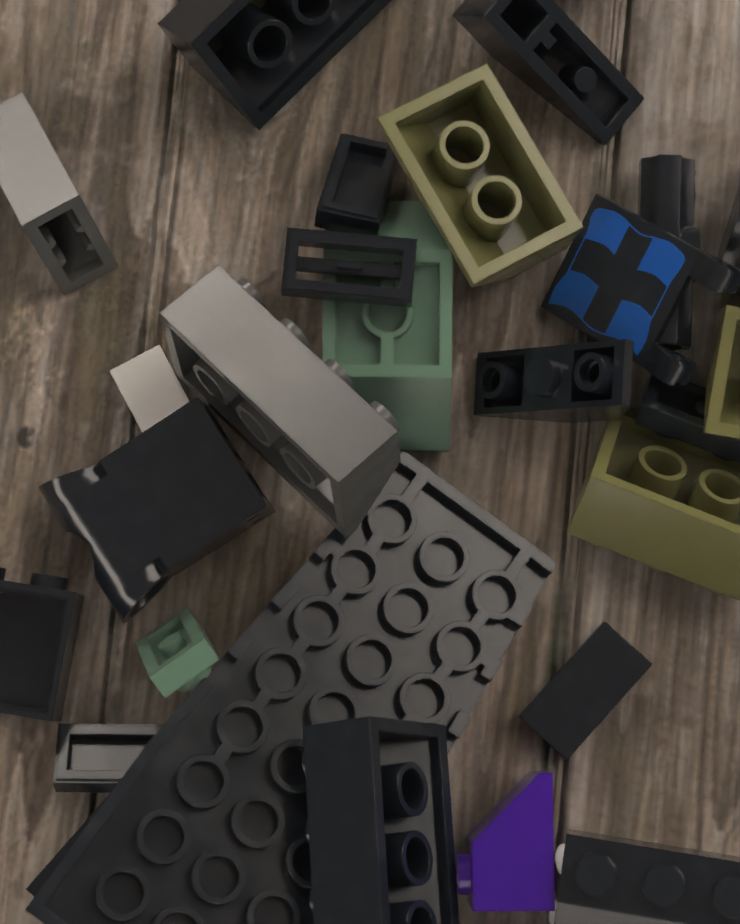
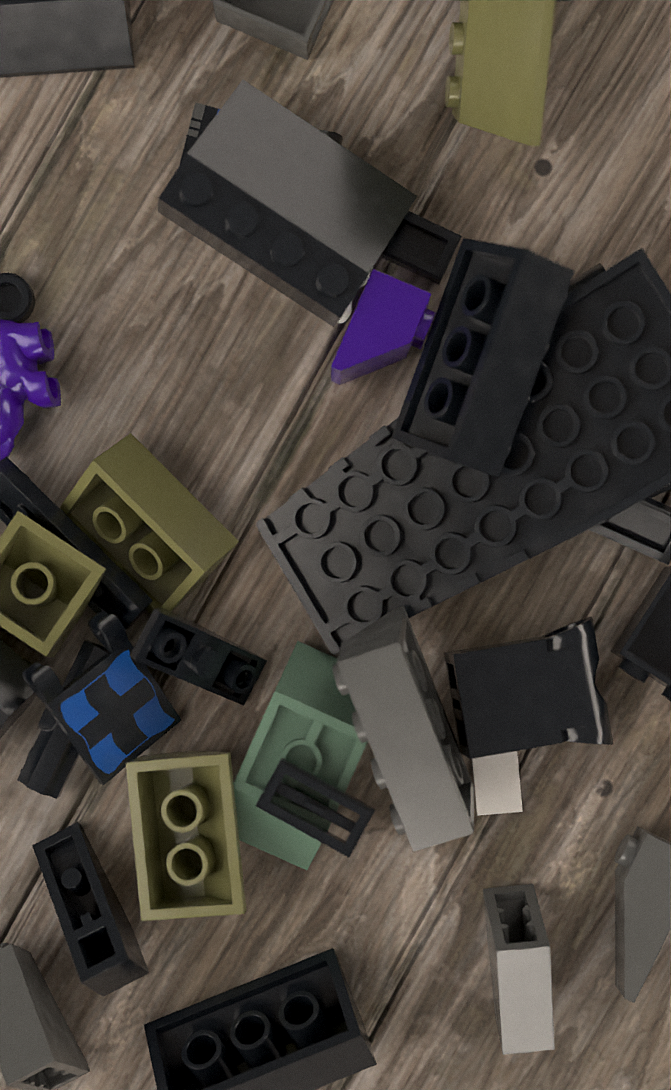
camera: 160 degrees left, 5 degrees up
sand green plate [135,606,219,698] -> none
black tile [314,133,399,235] -> none
black tile [518,621,652,760] -> none

